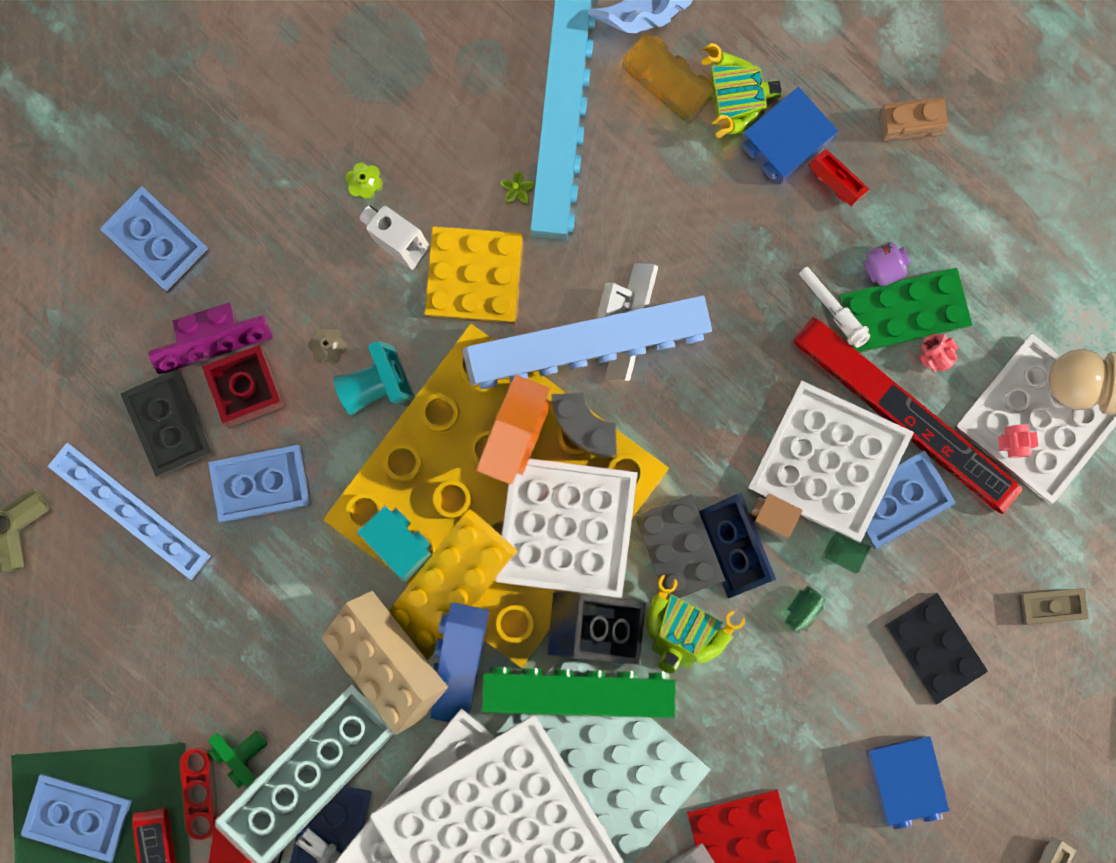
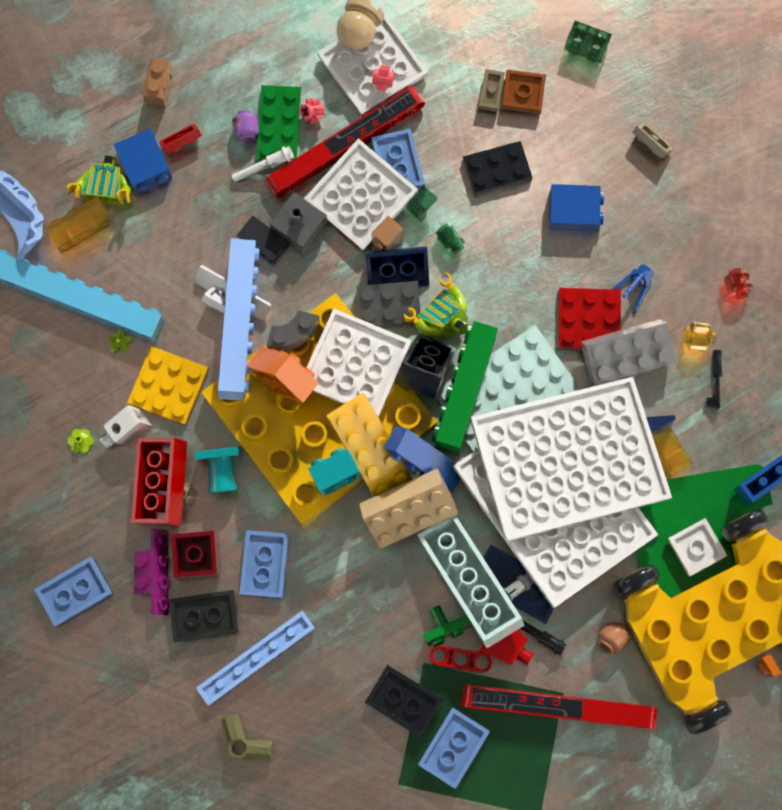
camera: 75 degrees left, 5 degrees down
none -> red brick [131,438,187,526]
none -> black piece [237,215,288,261]
none -> dark grey brick [269,192,328,254]
none -> black plate [365,665,444,738]
none -> dark orange plate [501,70,546,114]

